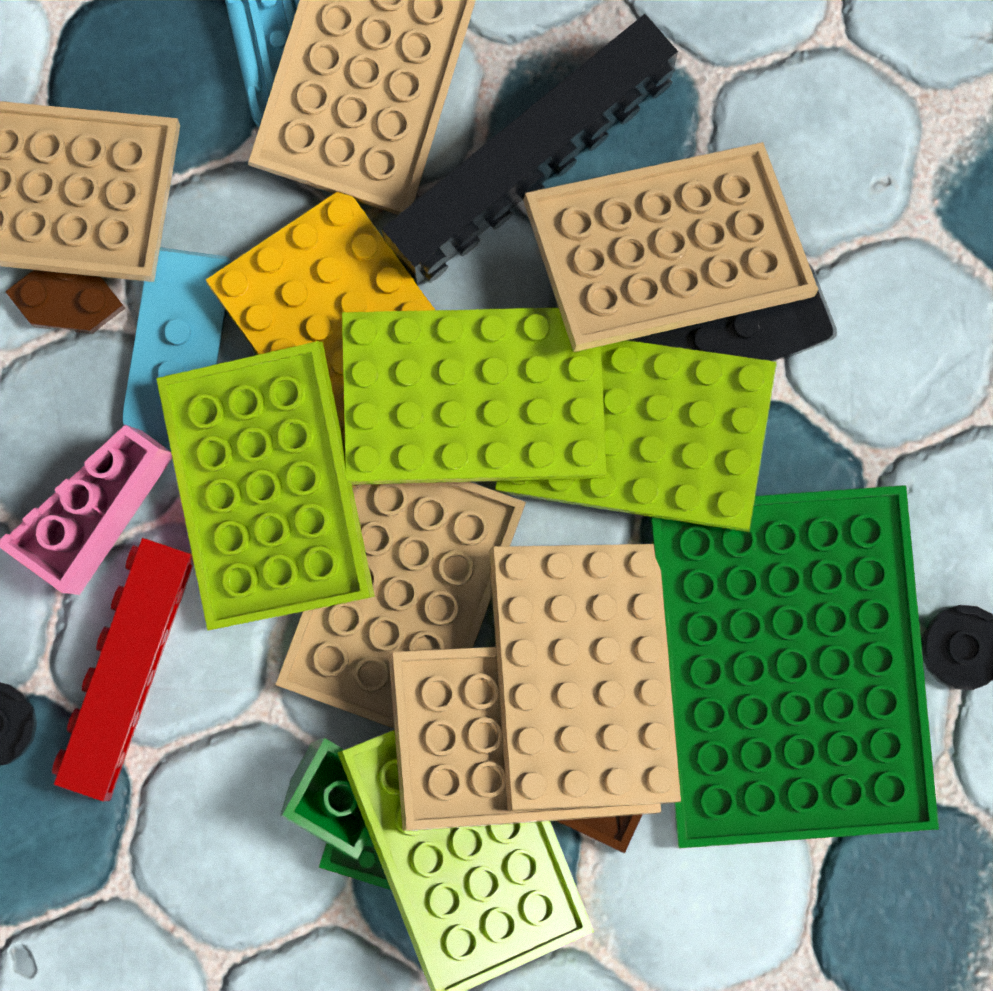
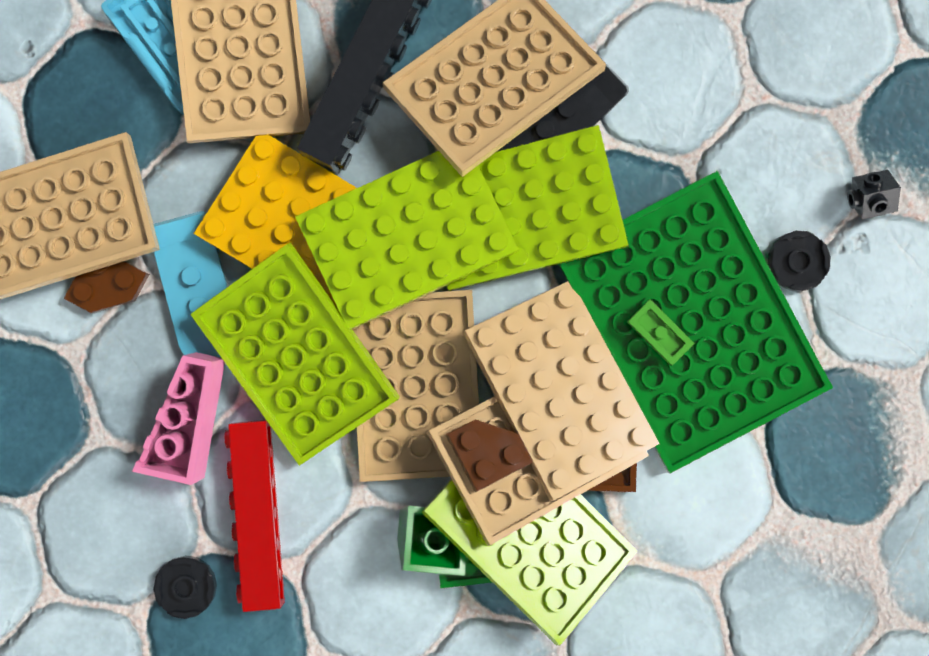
camera: 25 degrees left, 5 degrees up
none -> reddish brown plate [446,419,533,493]
none -> bright green plate [627,299,695,366]

